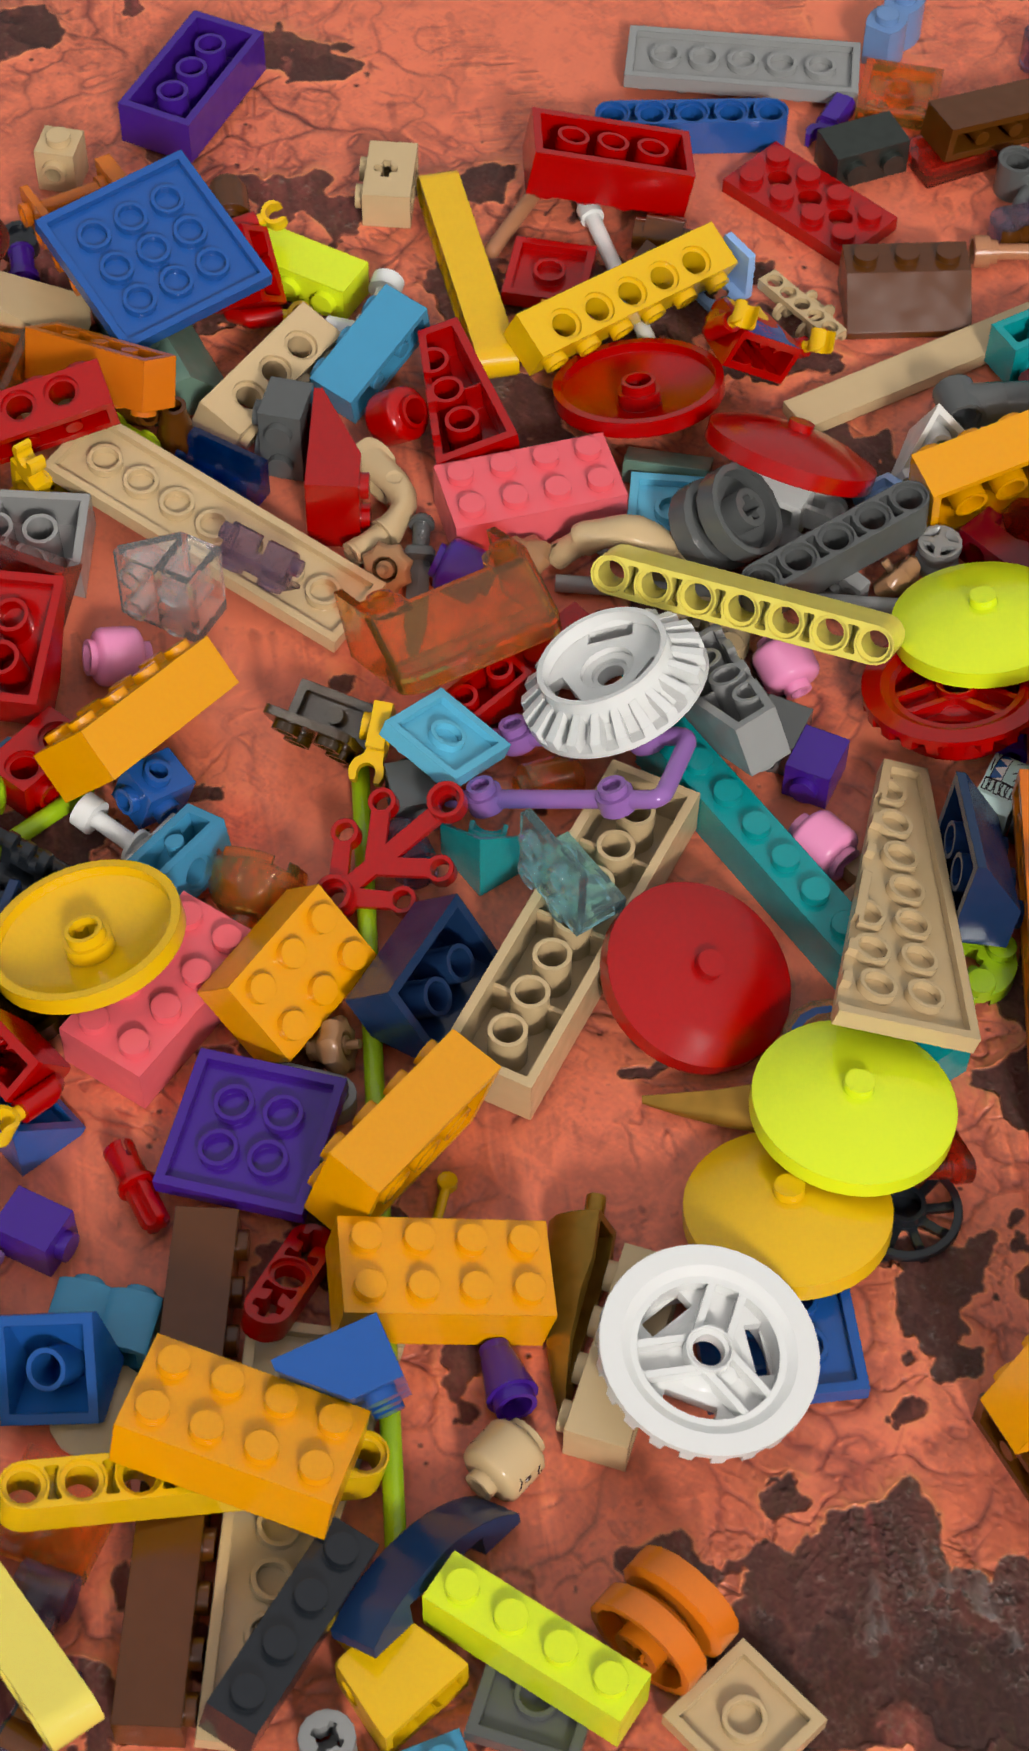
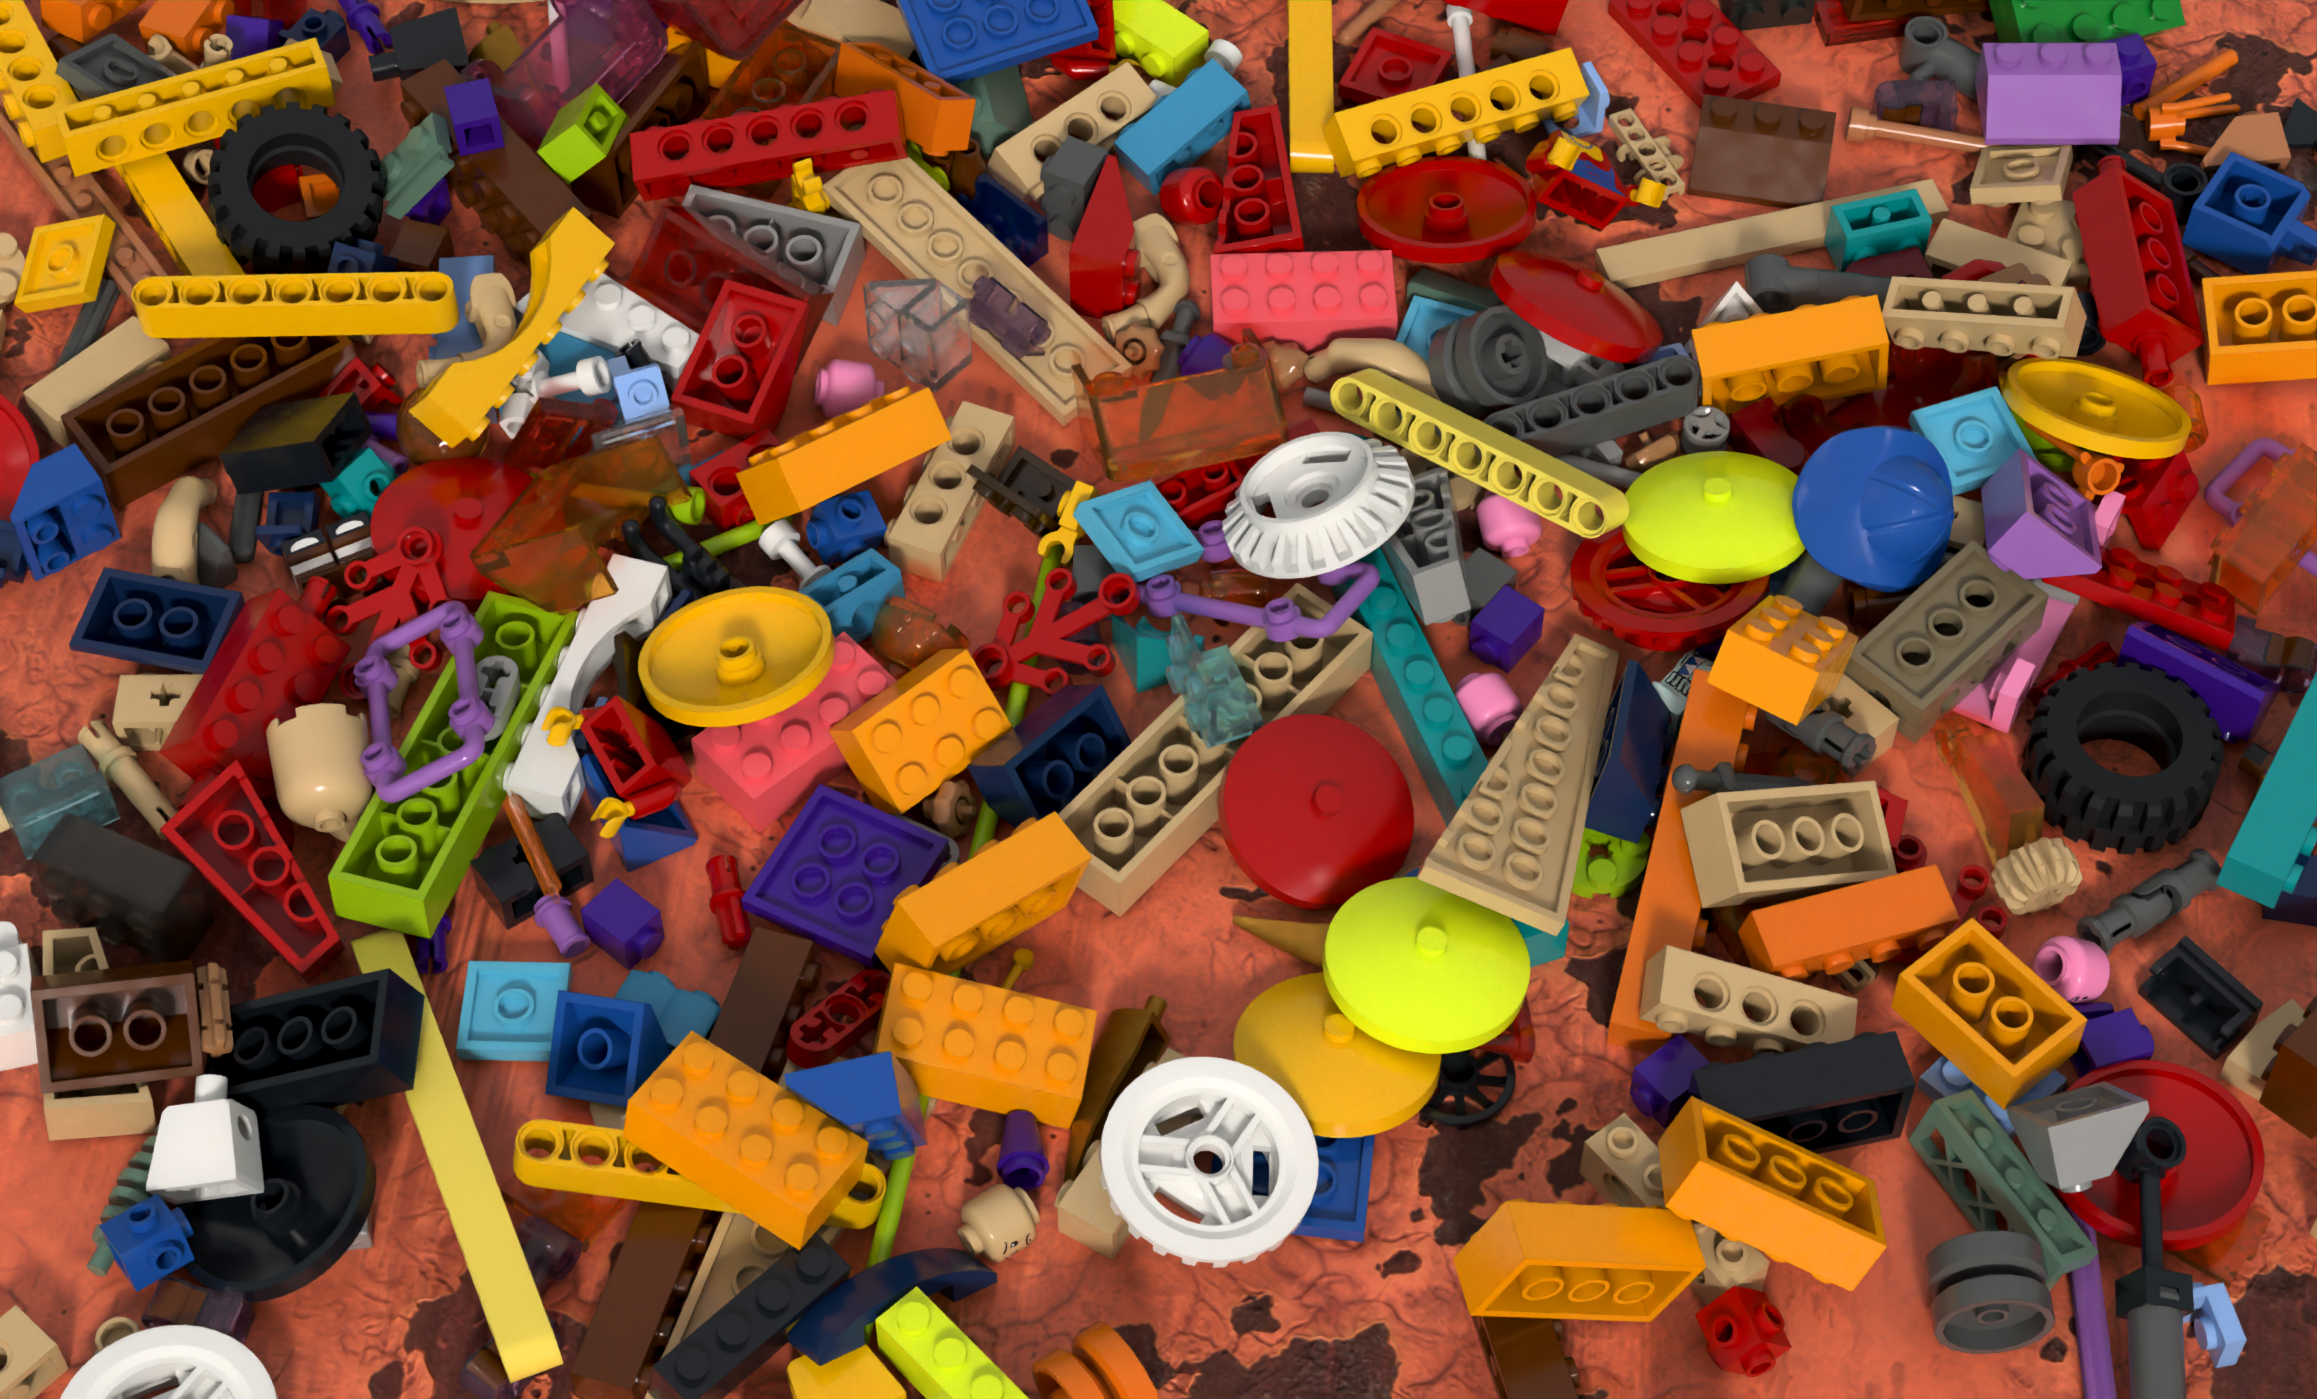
camera: 15 degrees right, 0 degrees up
none -> tan brick [884,401,1016,583]

